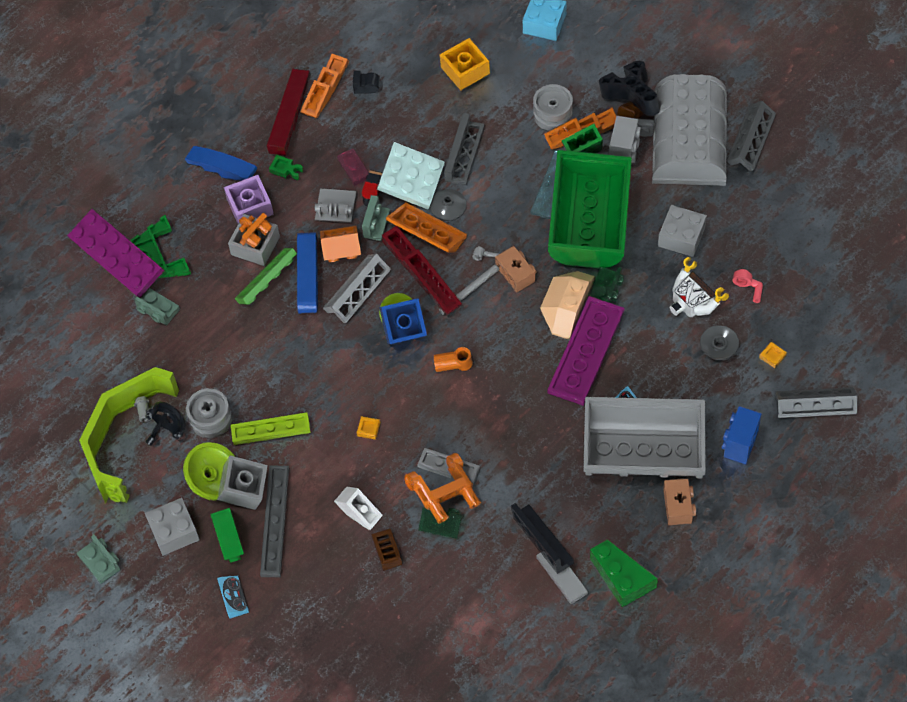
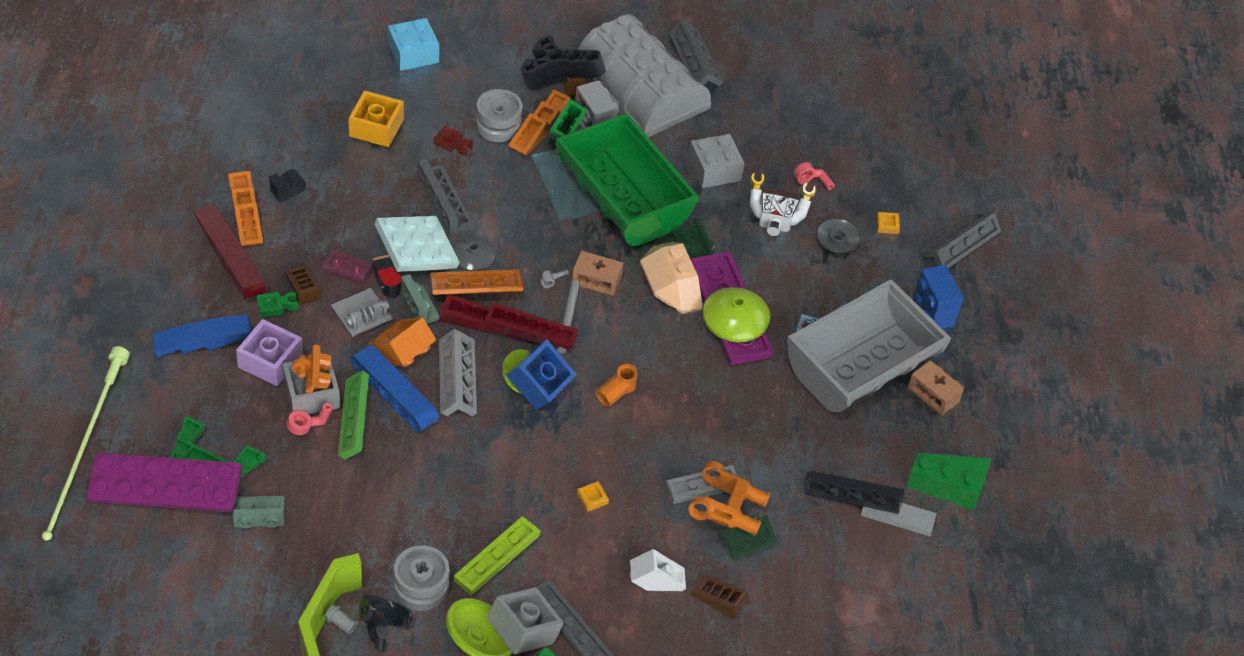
camera: 50 degrees left, 10 degrees down
none -> yellowish green piece [42,346,130,541]
none -> reddish brown slope [285,264,321,305]
none -> coral plate [286,403,332,435]
none -> clear red plate [433,126,473,156]
none -> lime dish [703,287,770,342]

